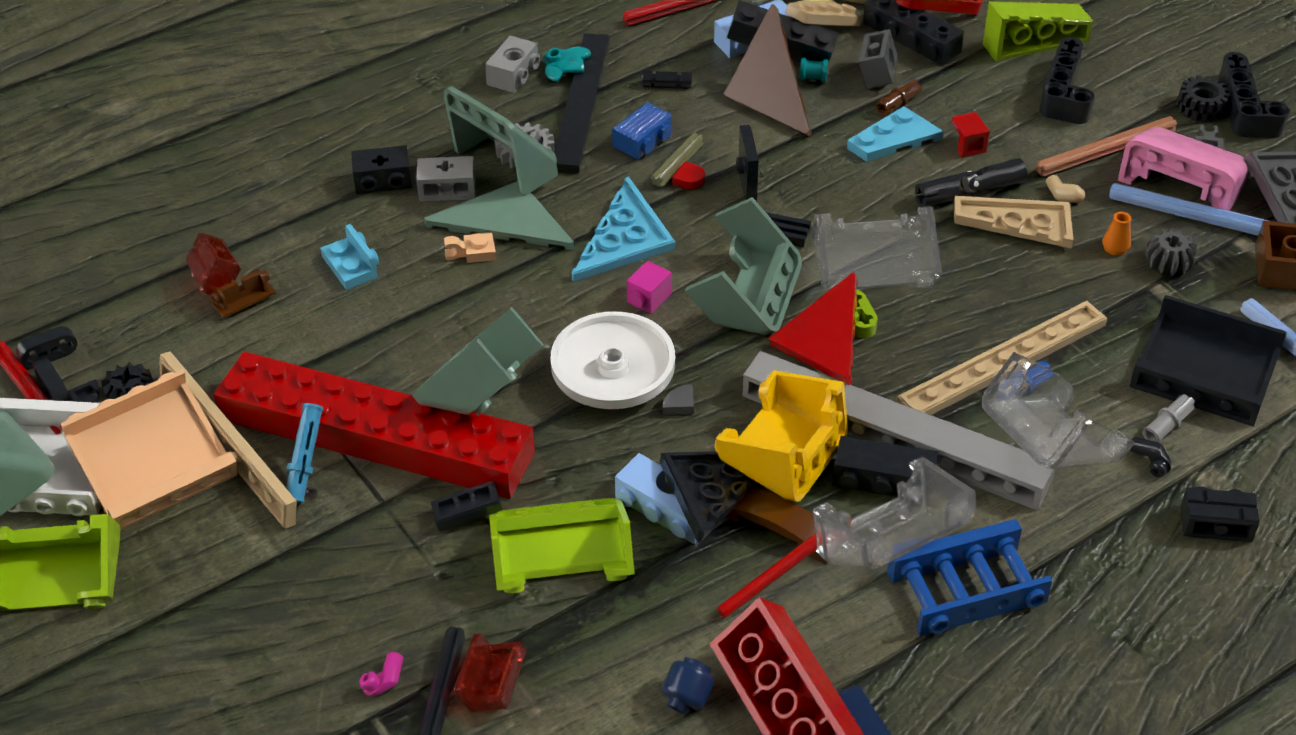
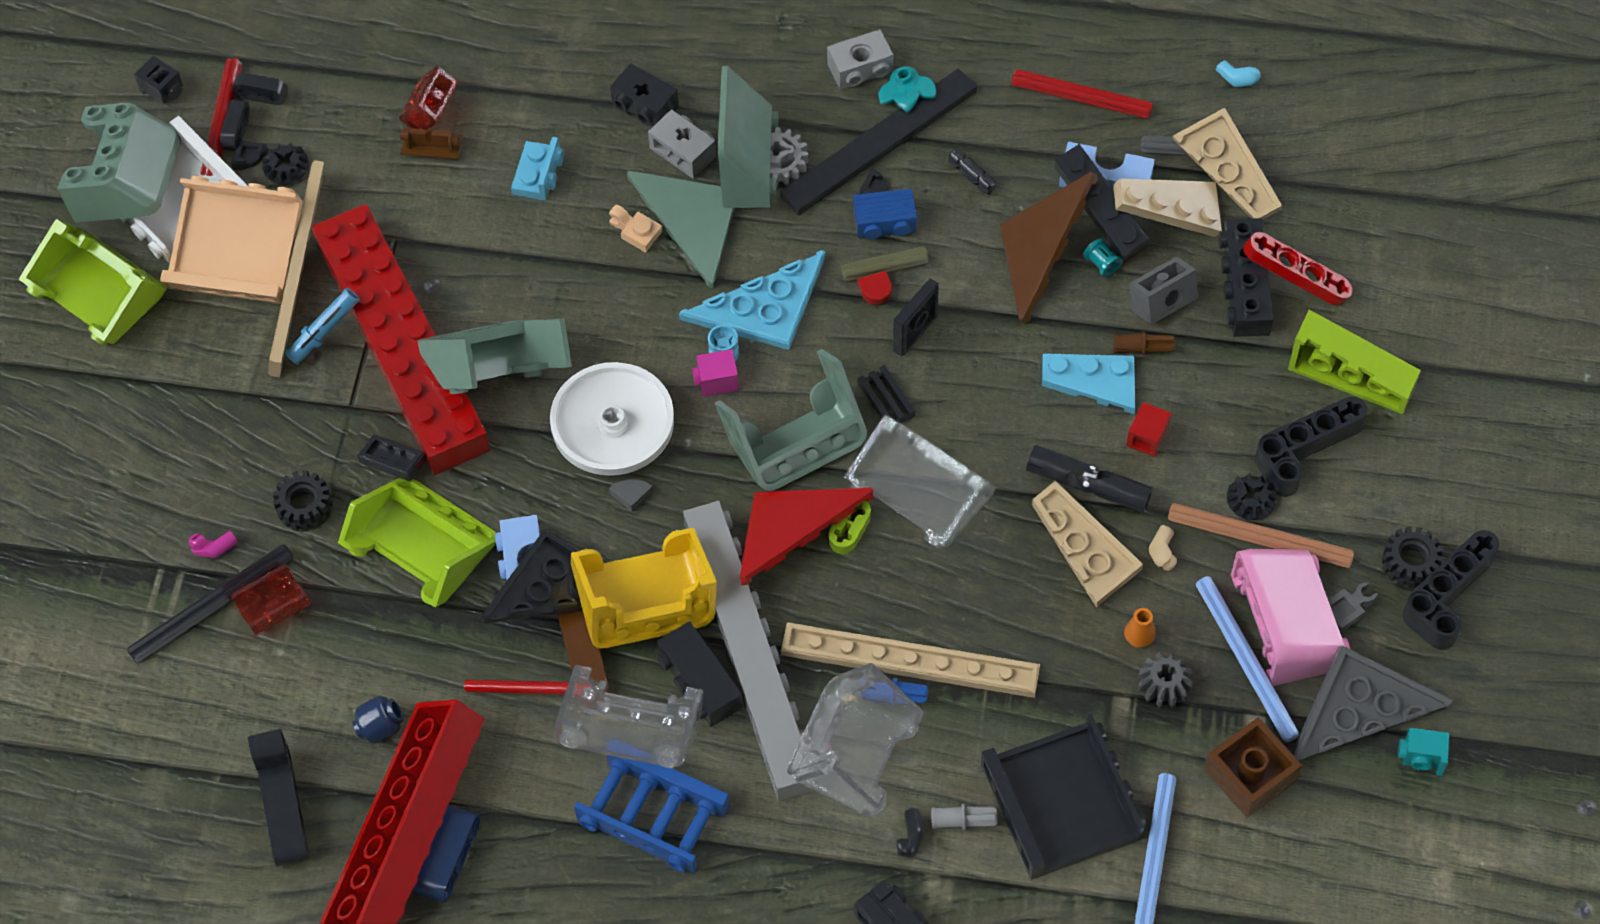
camera: 45 degrees right, 15 degrees up
none -> black tyre [273,470,333,532]
none -> medium azure wheel [708,325,739,361]
none -> black tile [860,168,889,194]
none -> black gear [1227,473,1278,520]

